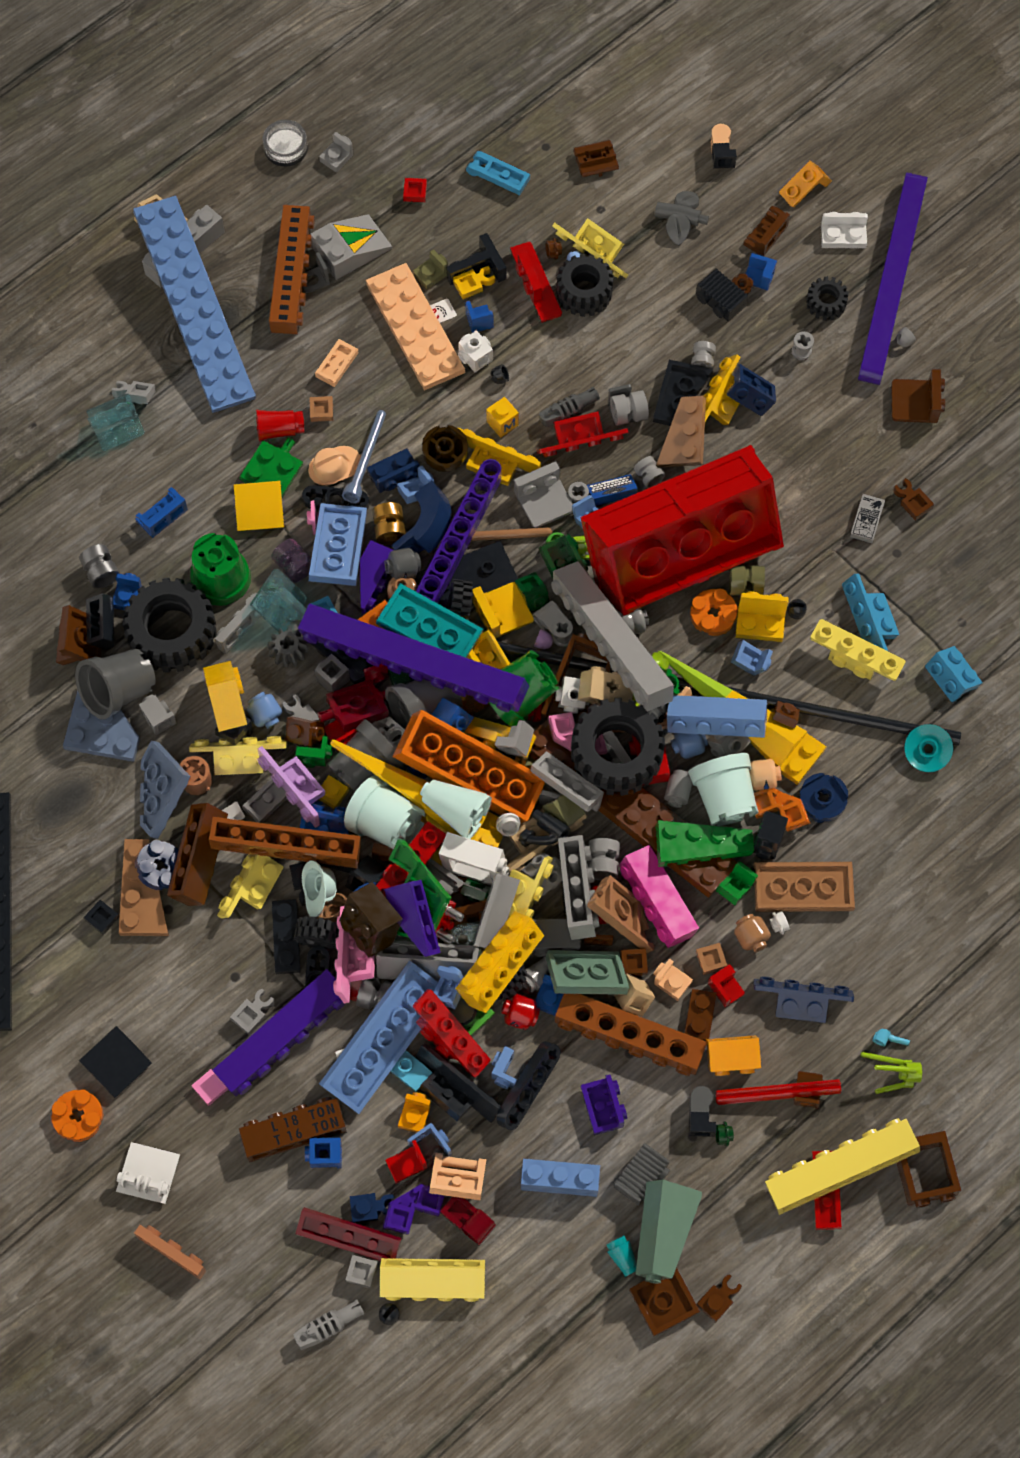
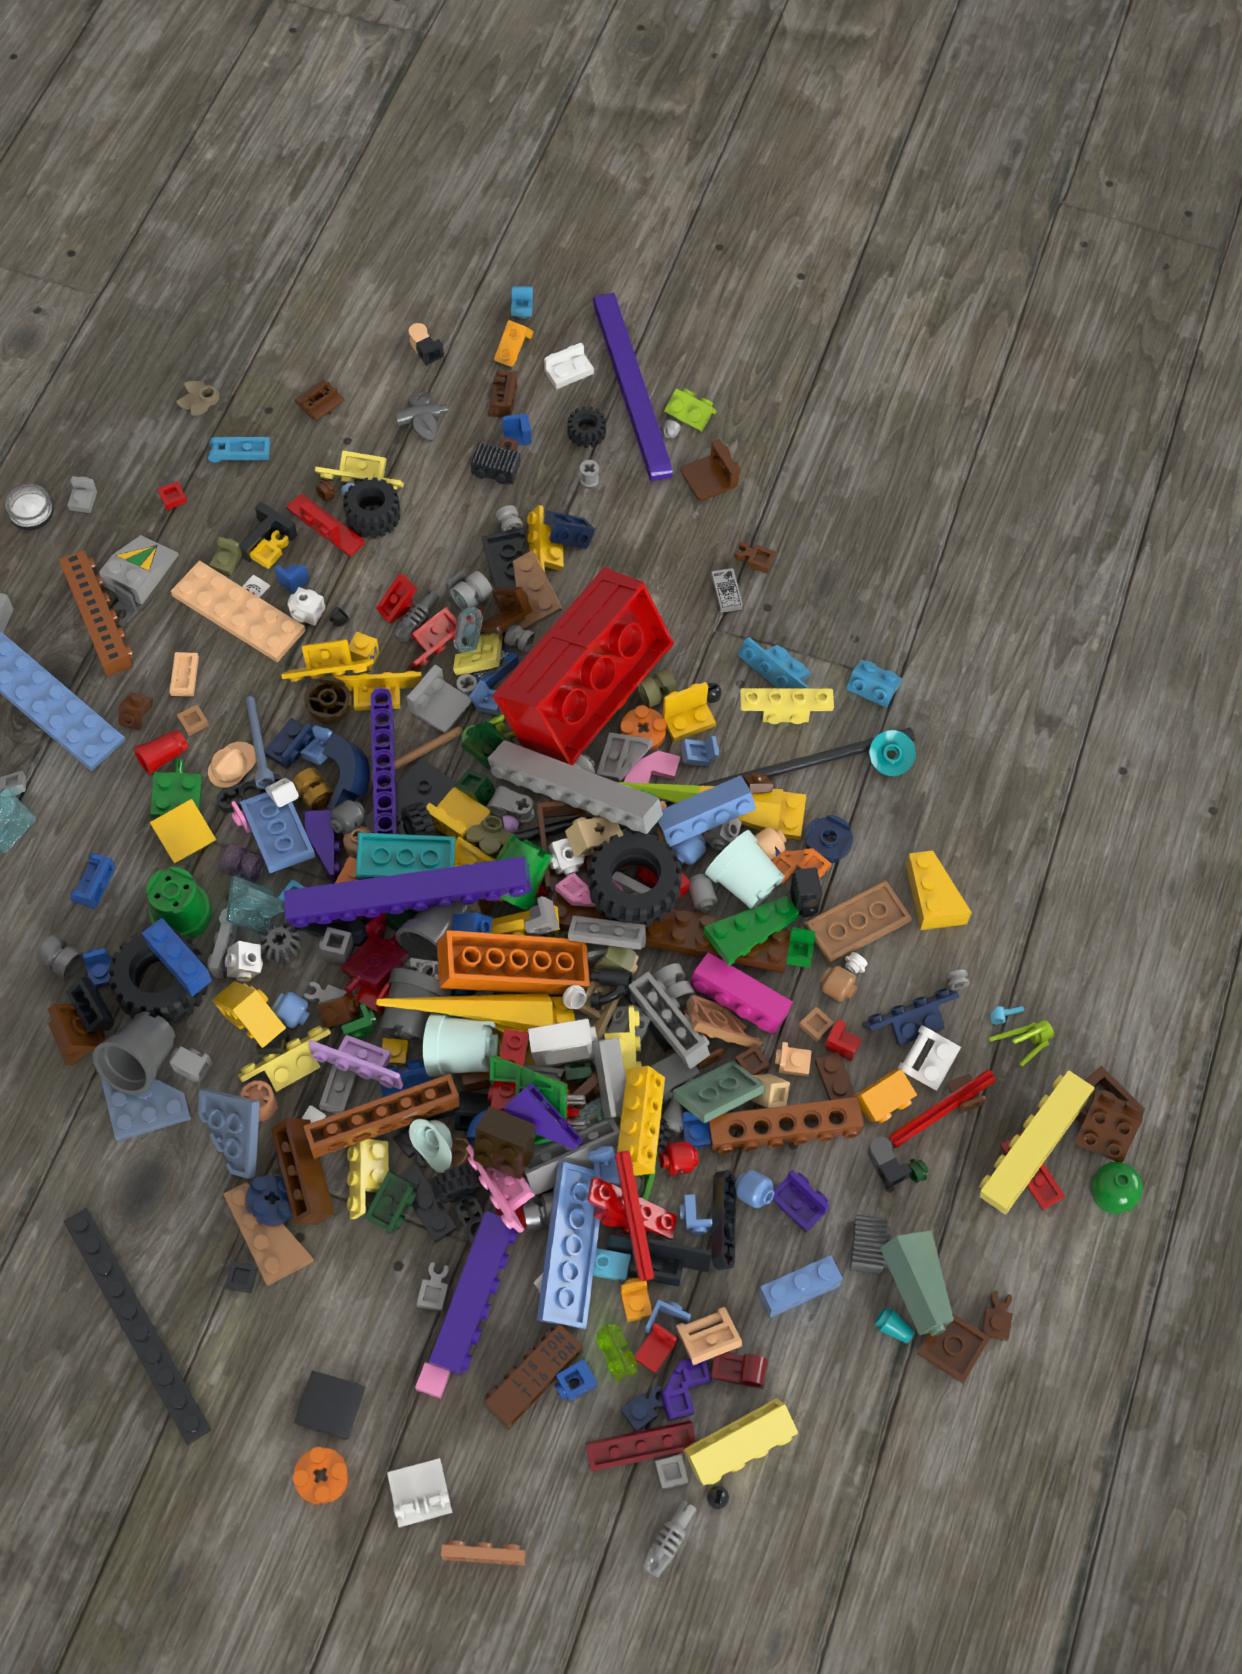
camera: 30 degrees left, 5 degrees down
light aqua cone [420,780,492,839] -> none
none -> reddish brown bracket [118,692,153,730]
none -> blue brick [142,918,212,996]
none -> dark tan plate [176,381,219,416]
none -> white brick [225,941,263,982]
none -> white slope [265,778,299,807]
none -> yellow bracket [281,639,374,682]
none -> dark green bracket [365,1171,417,1234]
none -> red slope [376,574,417,623]
none -> light yellow plate [453,632,503,676]
none -> clear light blue plate [454,607,483,653]
none -> olive plate [466,816,511,855]
none -> reddish brown bracket [474,587,532,634]
none -> dark azure bracket [511,286,533,319]
none -> clear neon green hinge [595,1323,638,1383]
none -> light grey wing [597,732,653,782]
none -> red axle [615,1151,654,1281]
none -> bright pink tile [624,751,680,783]
none -> lime bracket [664,388,717,432]
none -> medium blue head [735,1170,774,1208]
none -> white plate [897,1025,961,1091]
none -> yellow wedge [906,851,972,930]
none -> light grey bush [946,970,970,990]
none -> reddish brown bracket [1075,1089,1144,1162]
none -> green cylinder [1090,1162,1143,1215]

